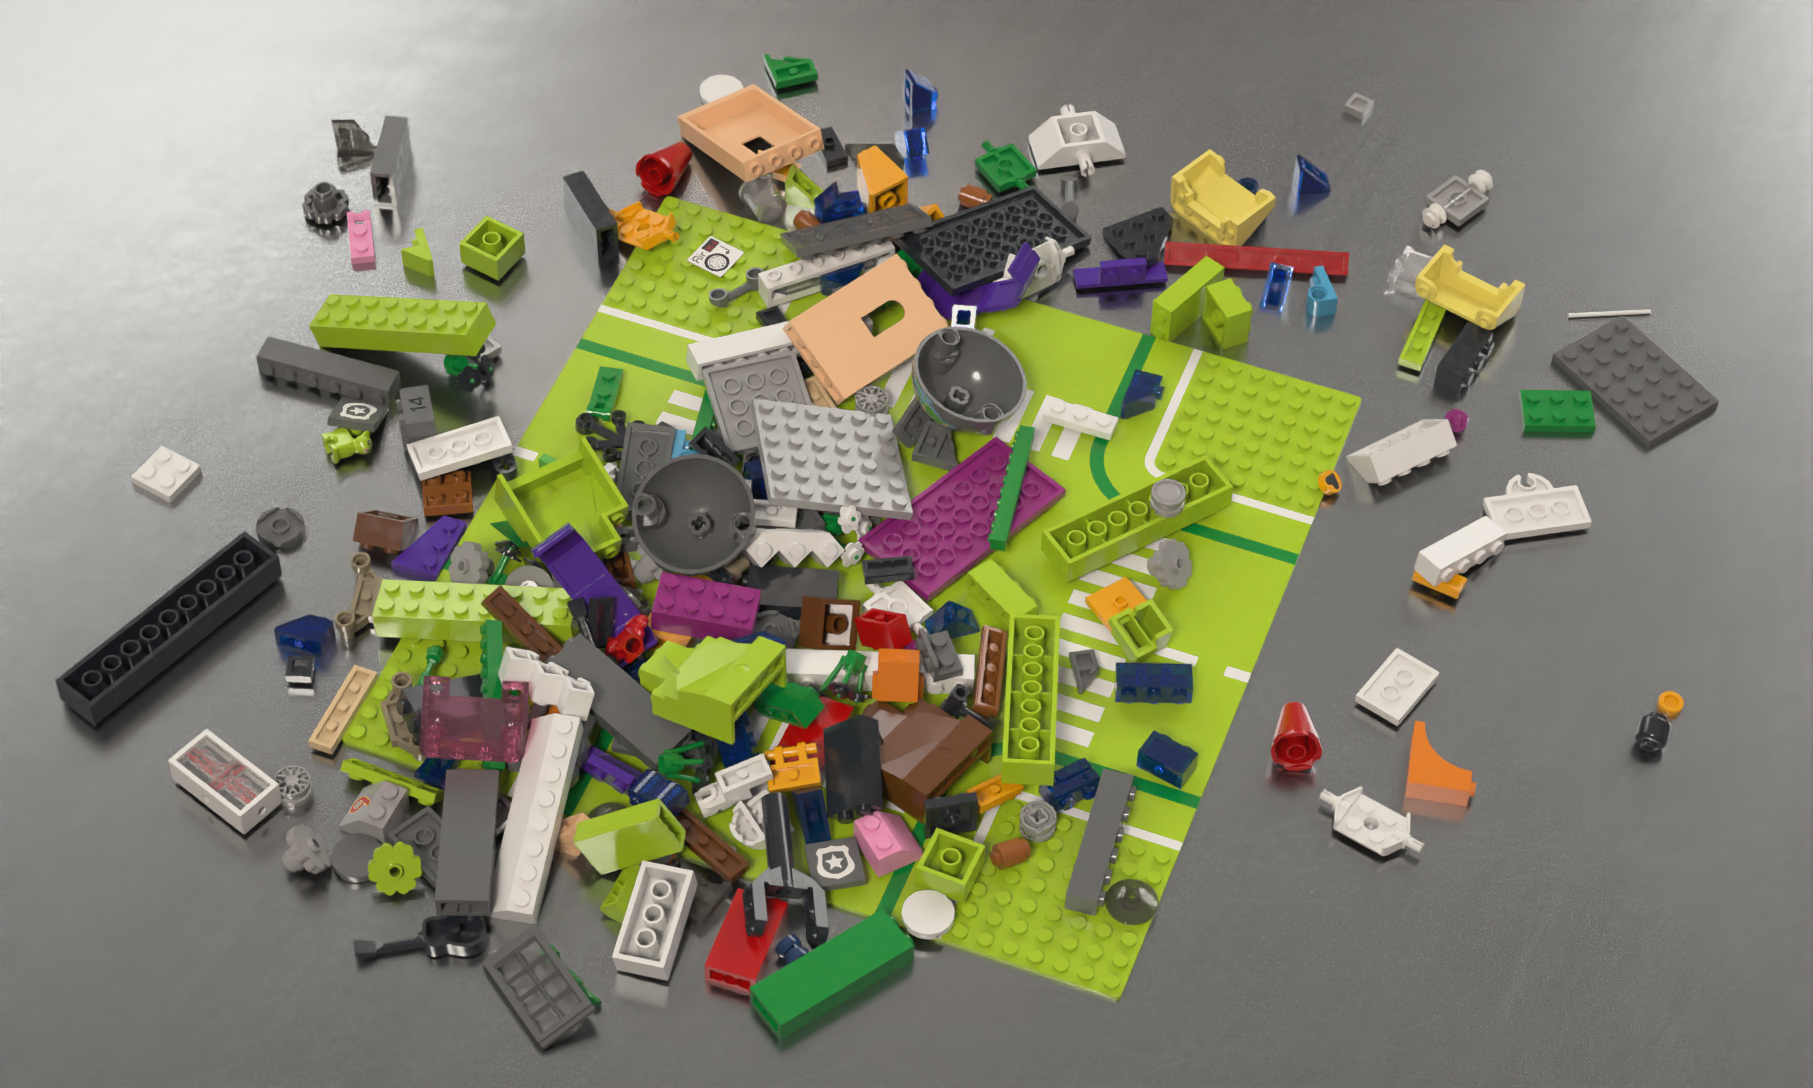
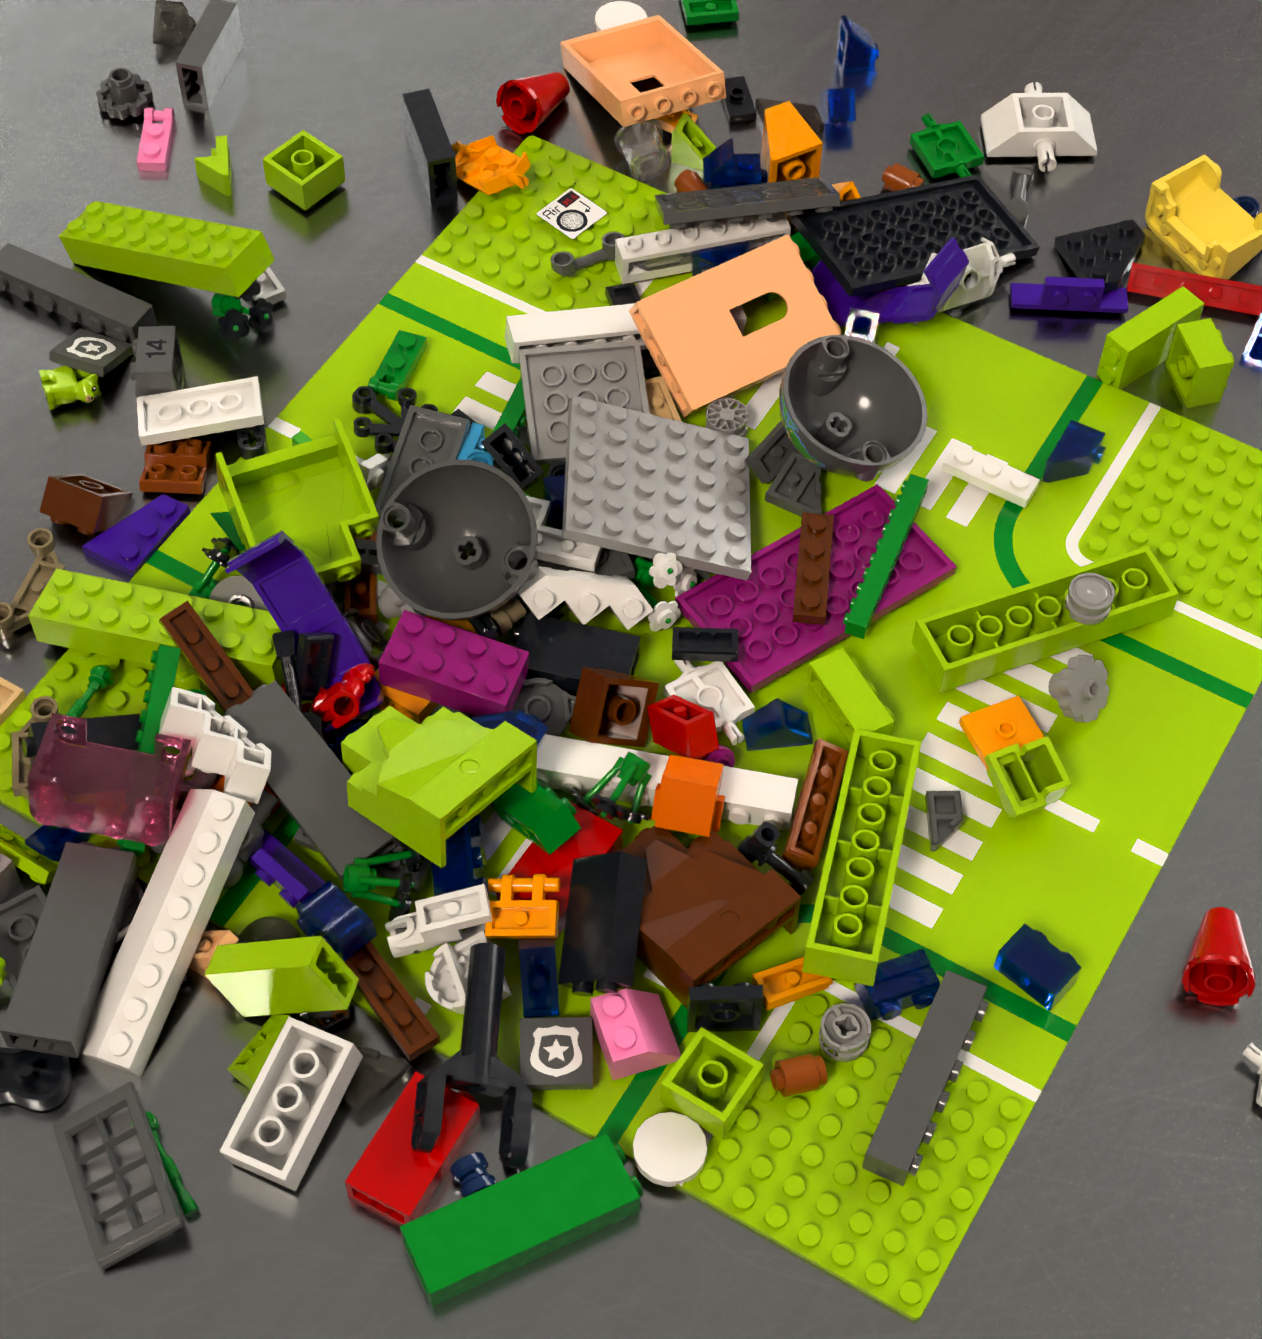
camera: 10 degrees right, 5 degrees up
light grey plant [449,541,494,584] -> none
dark grey bracket [915,628,963,682] -> none
clear smoke dish [1105,879,1158,925] -> none
clear blue brick [1114,663,1193,704] -> none
none -> reddish brown plate [792,512,834,625]

